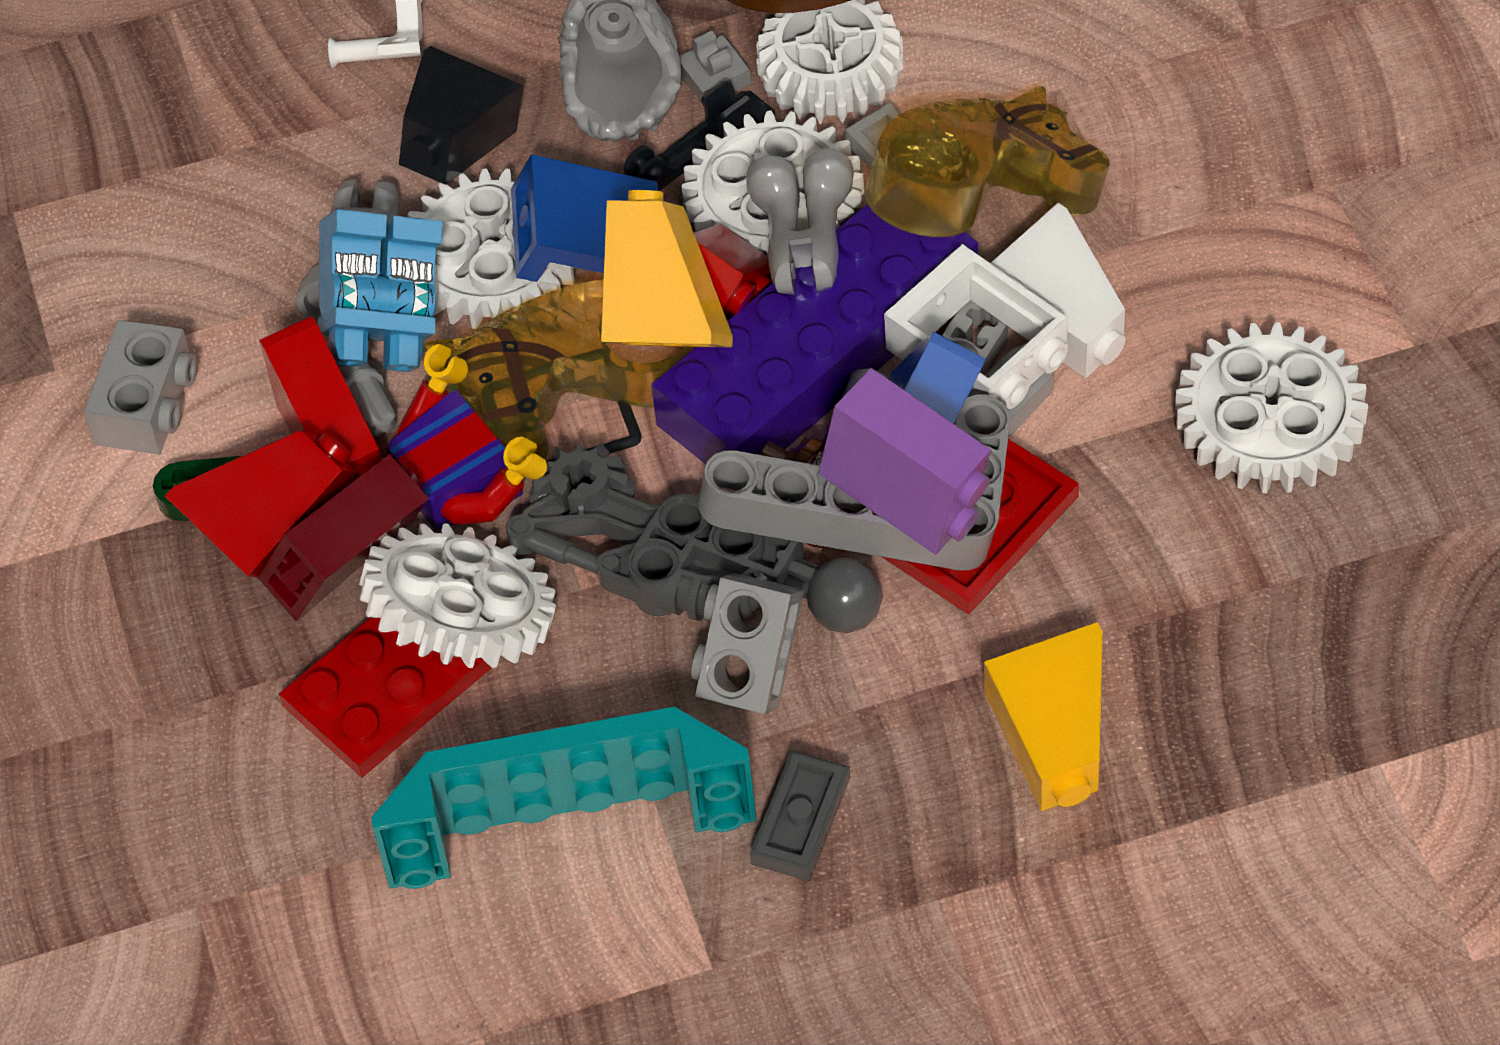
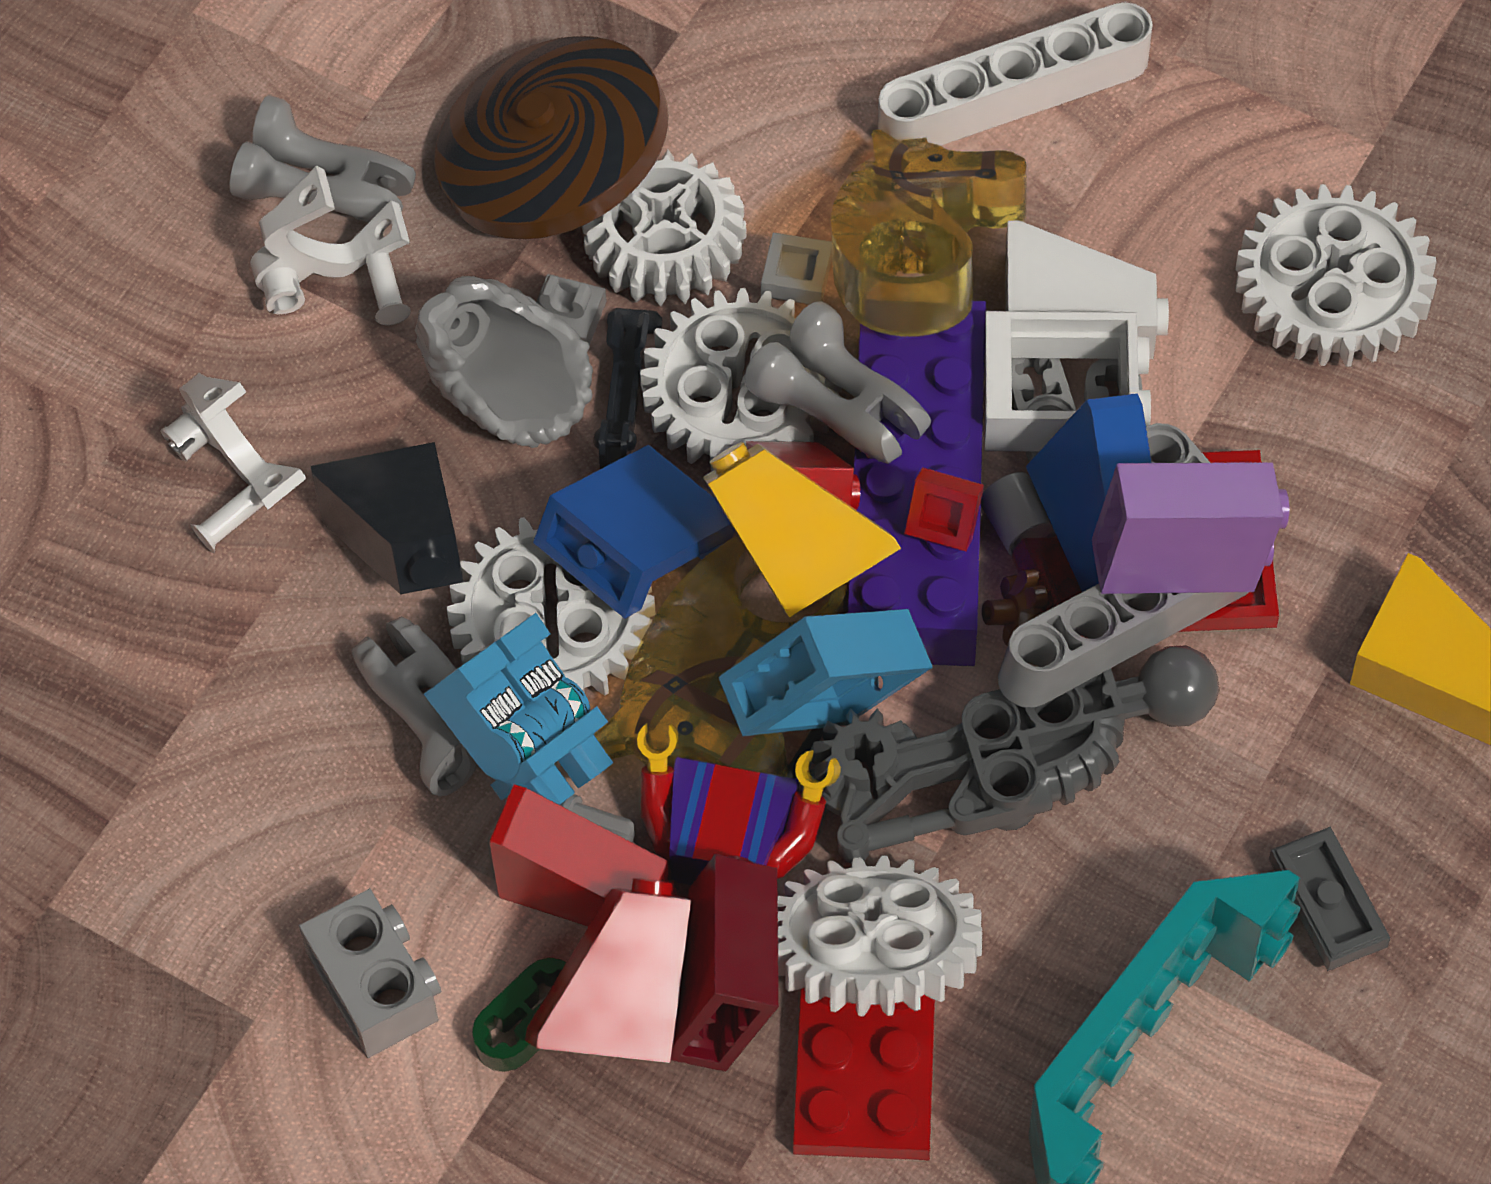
camera: 45 degrees left, 5 degrees up
light grey brick [691,573,804,714] -> none
none -> dark azure window [718,609,933,736]
none -> white beam [878,2,1153,156]
none -> red tile [905,467,984,552]

